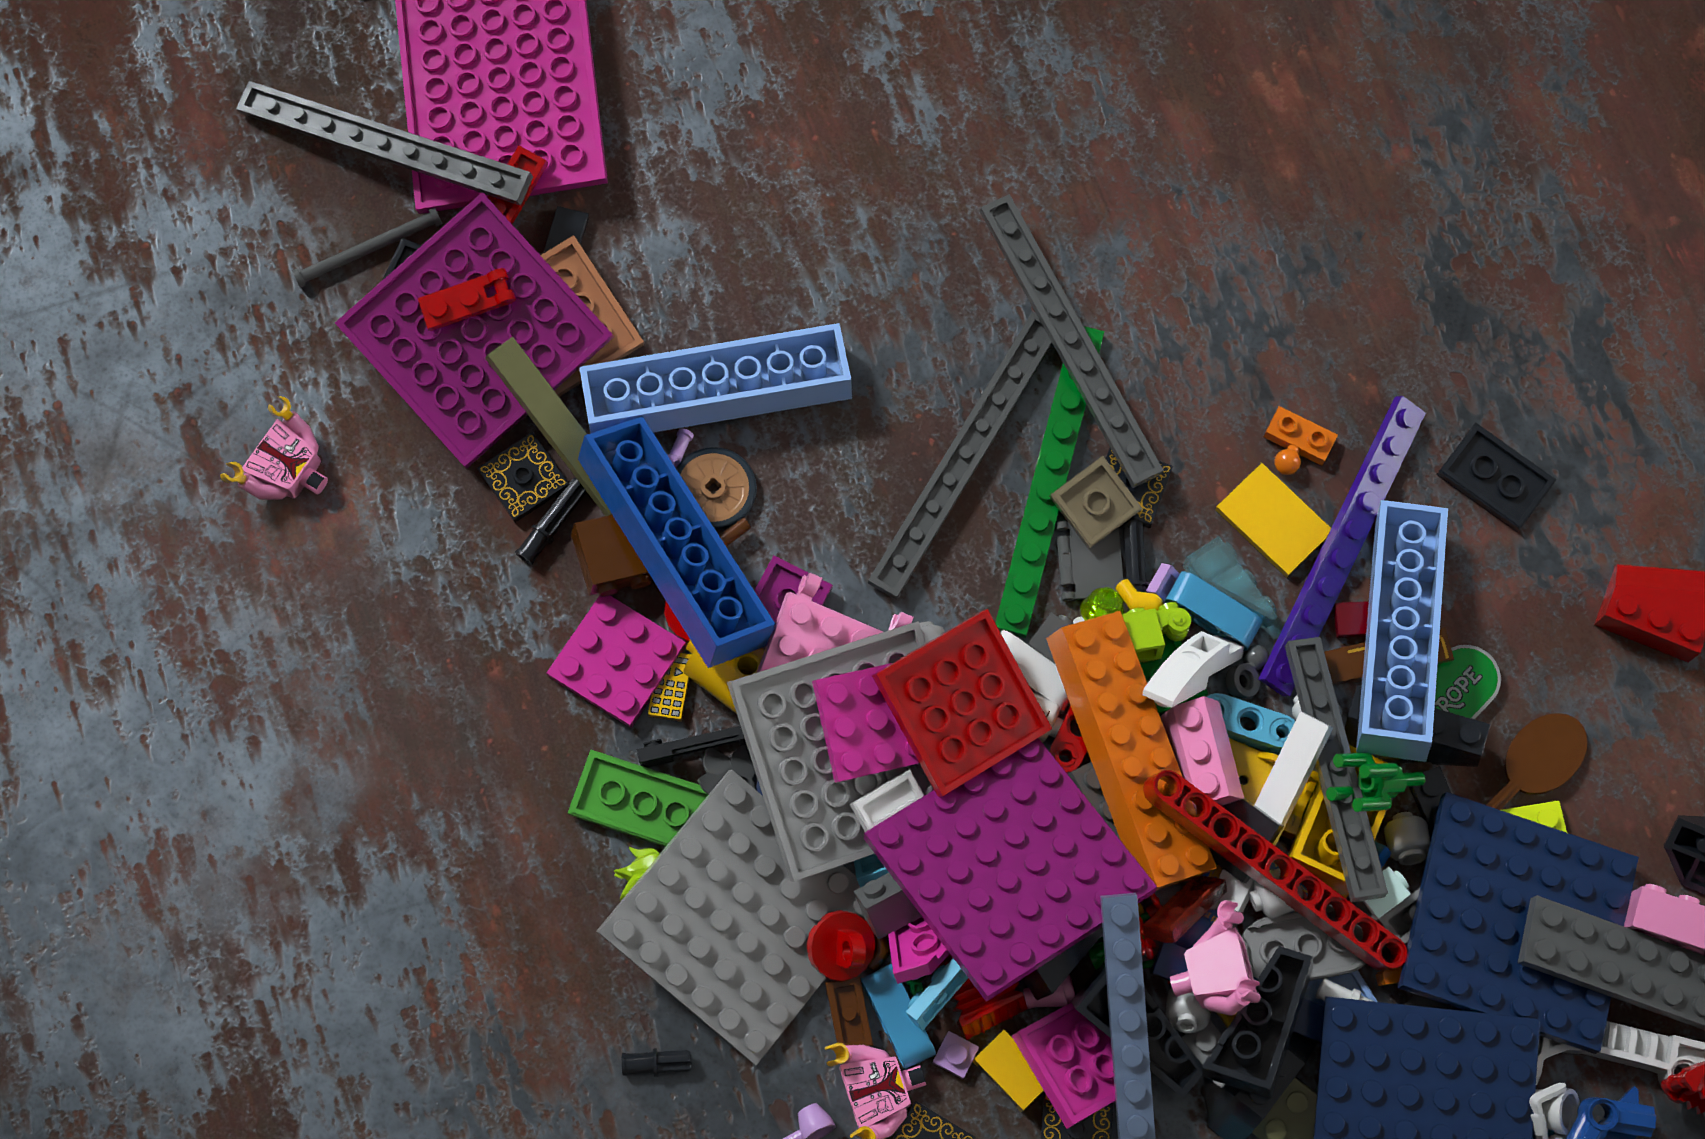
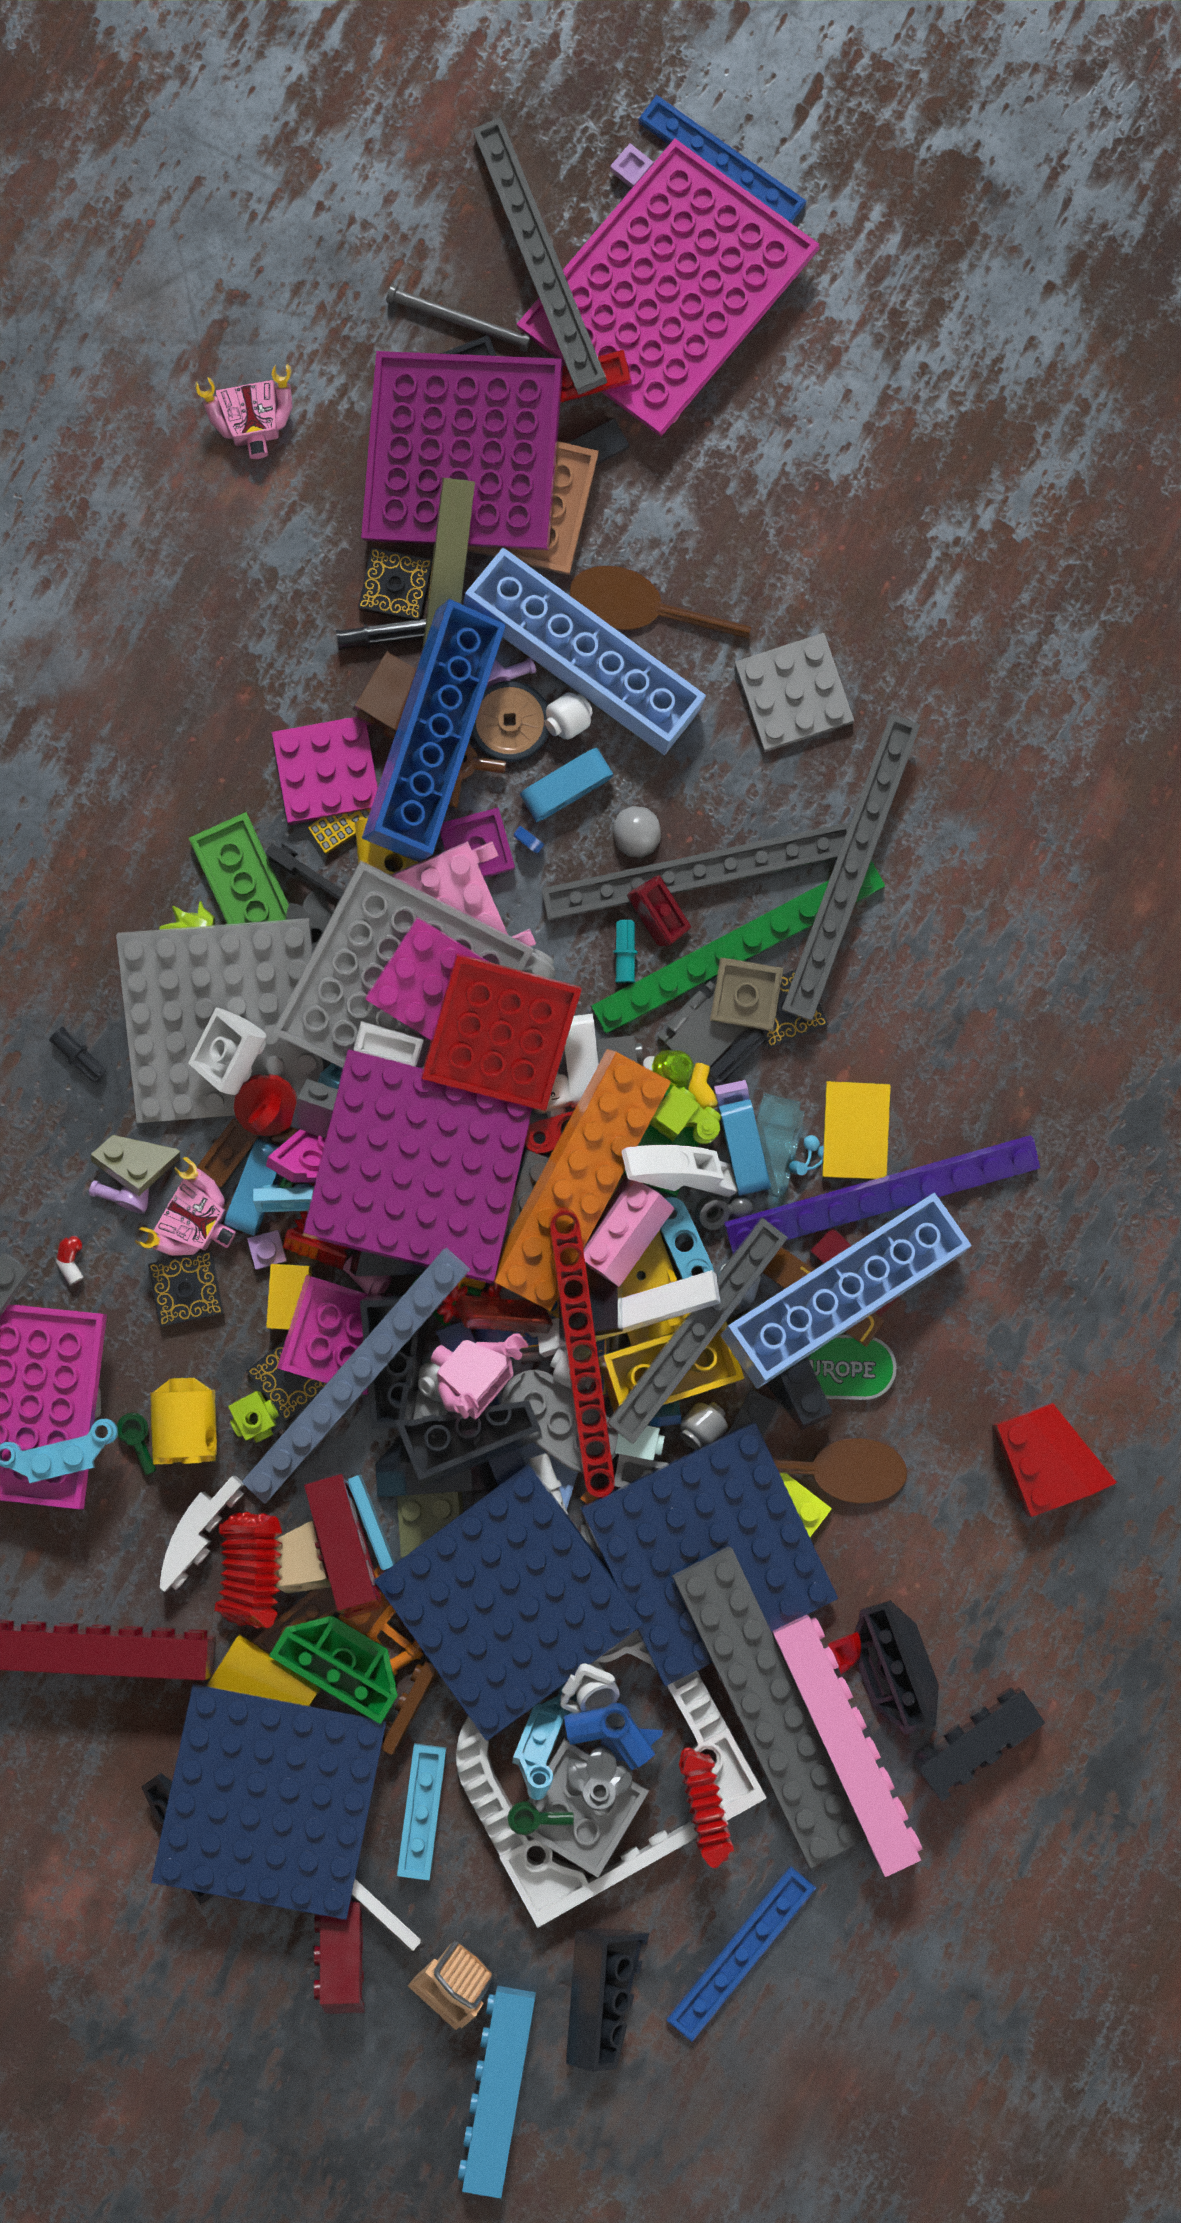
camera: 55 degrees right, 10 degrees up
red plate [417,268,516,331] -> none
orange plate [1263,406,1338,475] -> none
green plant [1326,753,1426,812] -> none
black tile [1436,422,1556,532] -> none
none -> wing [91,1135,180,1196]
none -> white brick [188,1007,266,1095]
none -> blue tile [513,826,545,853]
none -> dark azure beam [520,748,614,822]
none -> white head [545,692,593,740]
none -> reddish brown piece [570,566,752,639]
none -> lavender plate [610,143,654,188]
none -> light grey hair [613,806,661,858]
none -> teal axle [613,920,638,984]
none -> dark red slope [627,875,692,946]
none -> light grey plate [734,633,854,752]
none -> medium azure piece [789,1135,823,1175]
none -> red tile [828,1631,861,1674]

